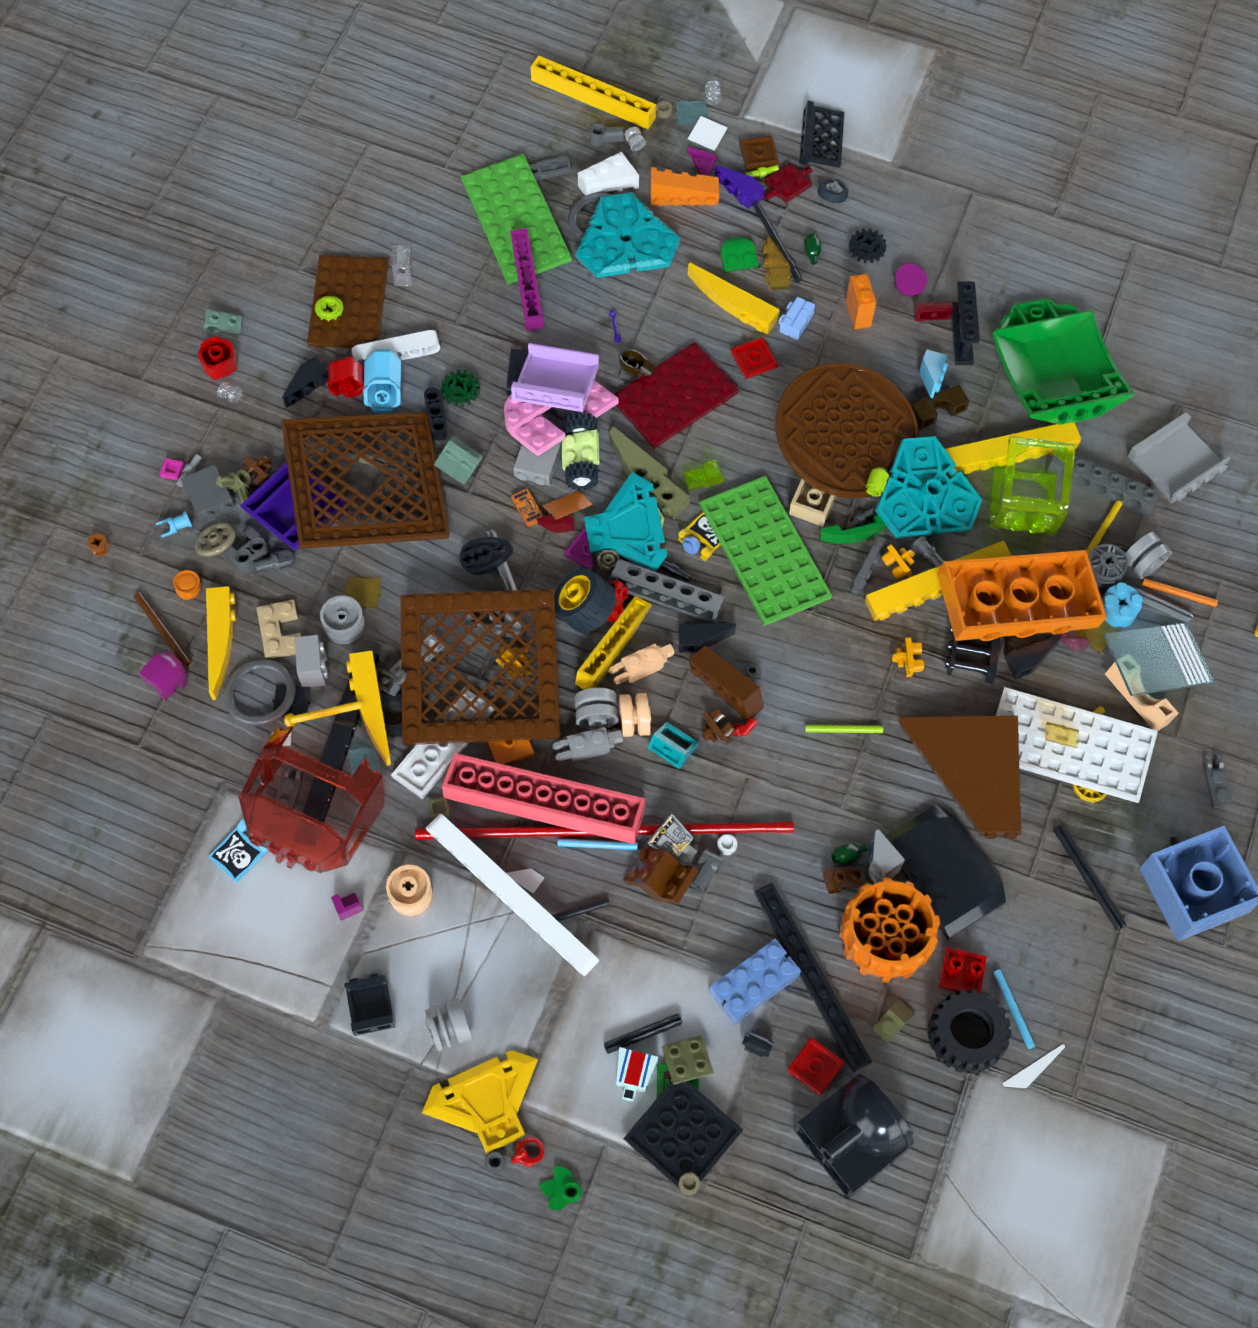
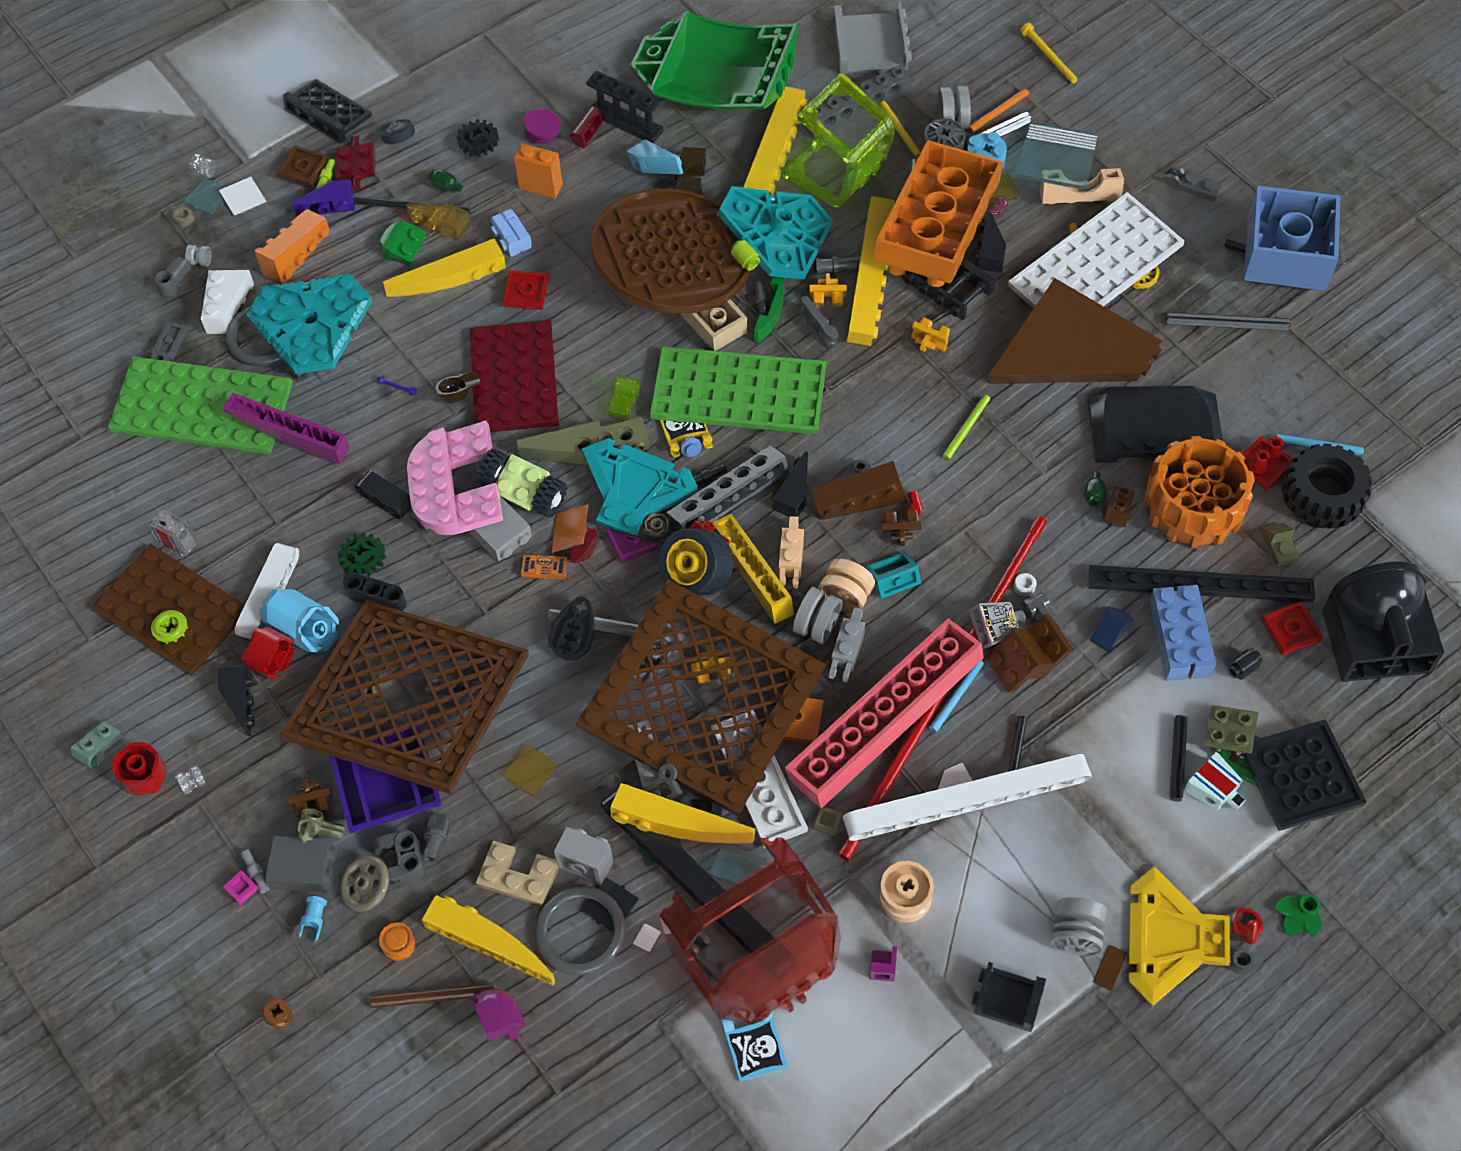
camera: 55 degrees left, 5 degrees down
yellow bar [284,701,363,728] -> none
light grey wheel [320,595,365,645] -> none
sand green bracket [434,436,483,484] -> none
lavender panel [511,343,599,412] -> none
yellow brick [531,55,656,129] -> none
dark tan tile [678,1172,700,1195] -> none
magenta tile [687,146,717,176] -> none
light grey slope [868,829,905,883] -> none
white sticker [1003,1044,1065,1088] -> none
clear yellow piece [1045,722,1079,748] -> none
none -> dark blue slope [1090,607,1133,652]
none -> reddish brown sticker [1094,945,1127,991]

